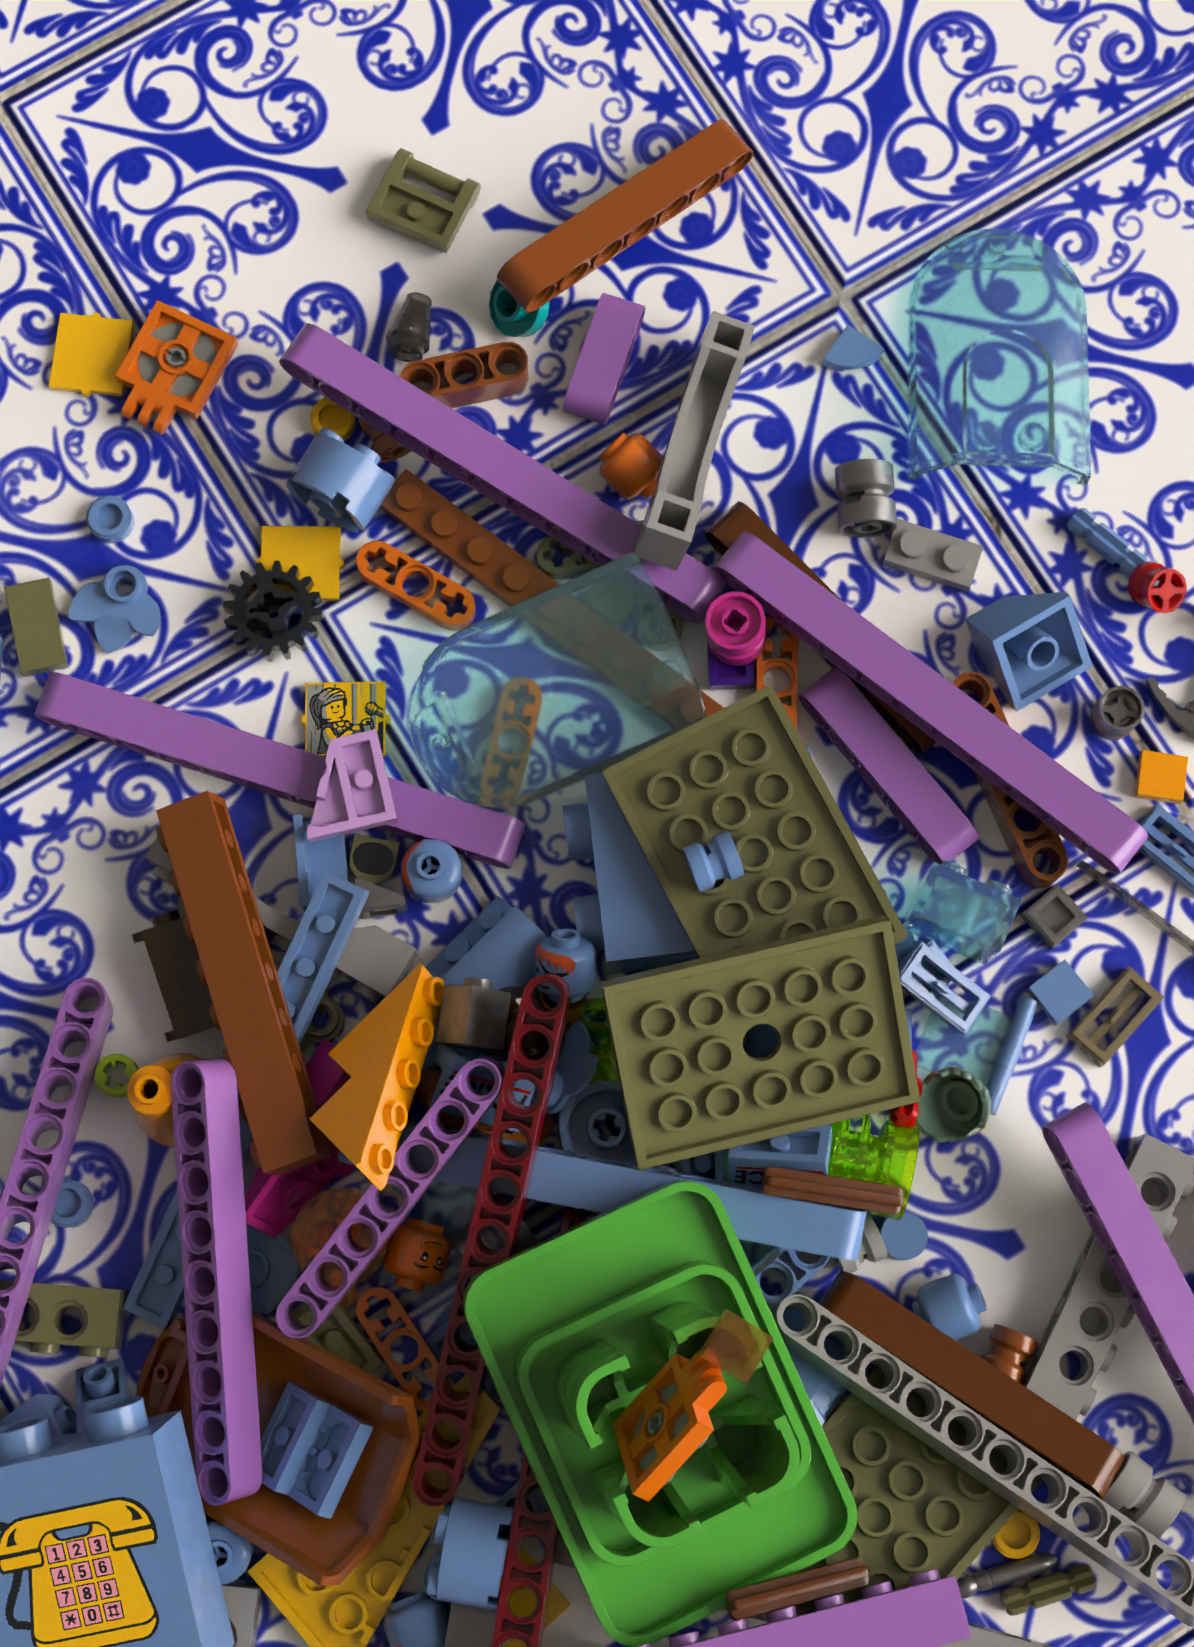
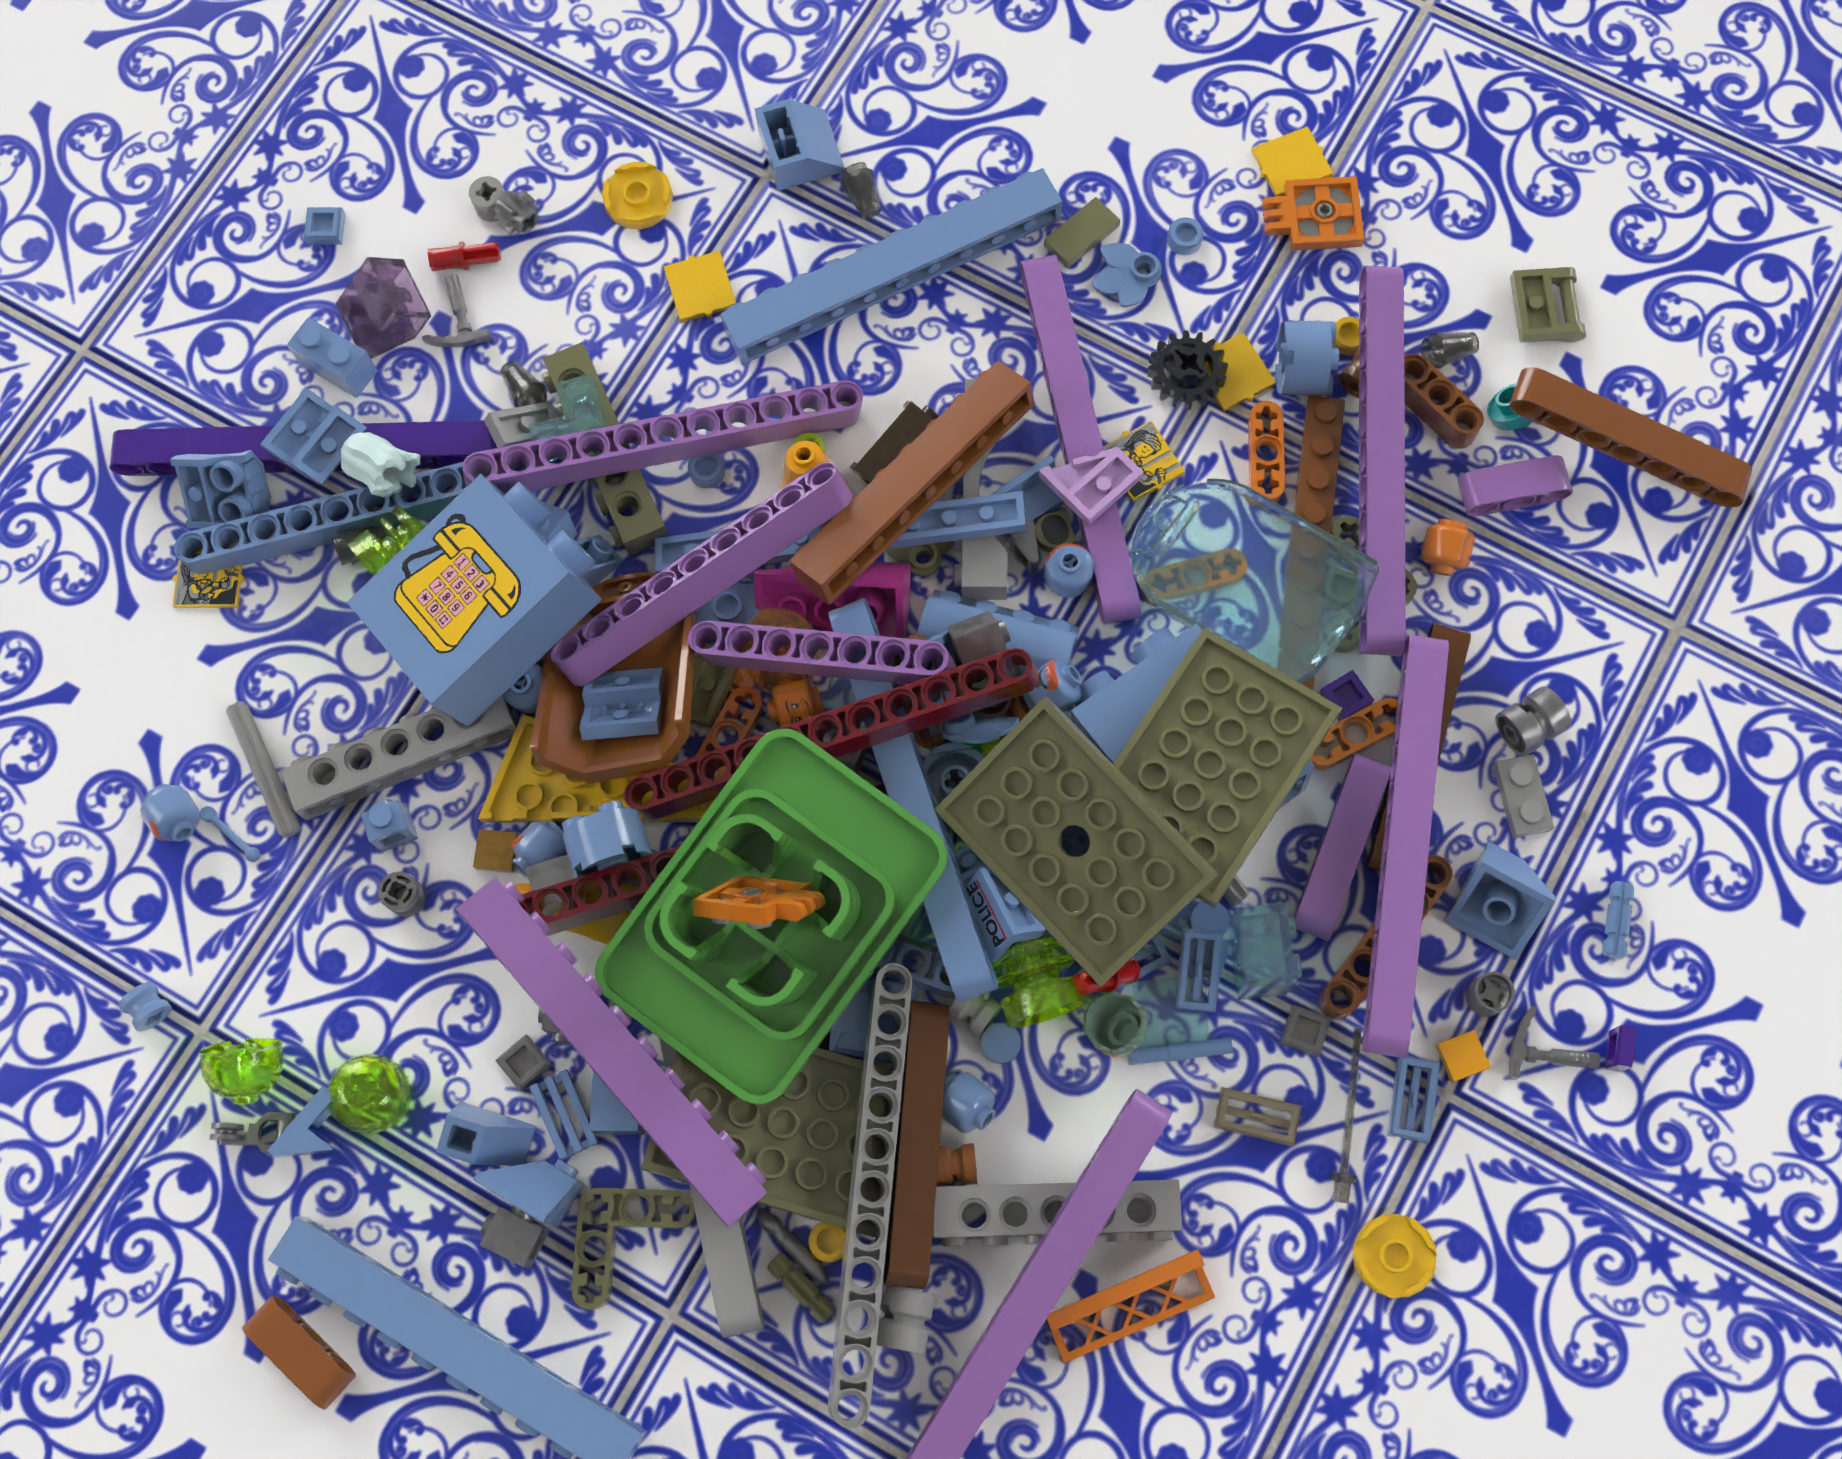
camera: 70 degrees right, 5 degrees down
light orange slope [310,963,445,1191] -> none
light grey arch [633,311,755,571] -> none
medium blue wheel [682,830,745,893] -> none
clear orange tile [699,1309,773,1384] -> none
dark pink wheel [705,591,766,666] -> none
reddish brown axle [725,1557,869,1621] -> none
reddish brown axle [761,1166,904,1215] -> none
medium blue tile [822,325,884,371] -> none
clear light blue windscreen [908,229,1091,484] -> none
medium blue tile [1026,959,1094,1026] -> none
red wheel [1128,561,1187,613] -> none

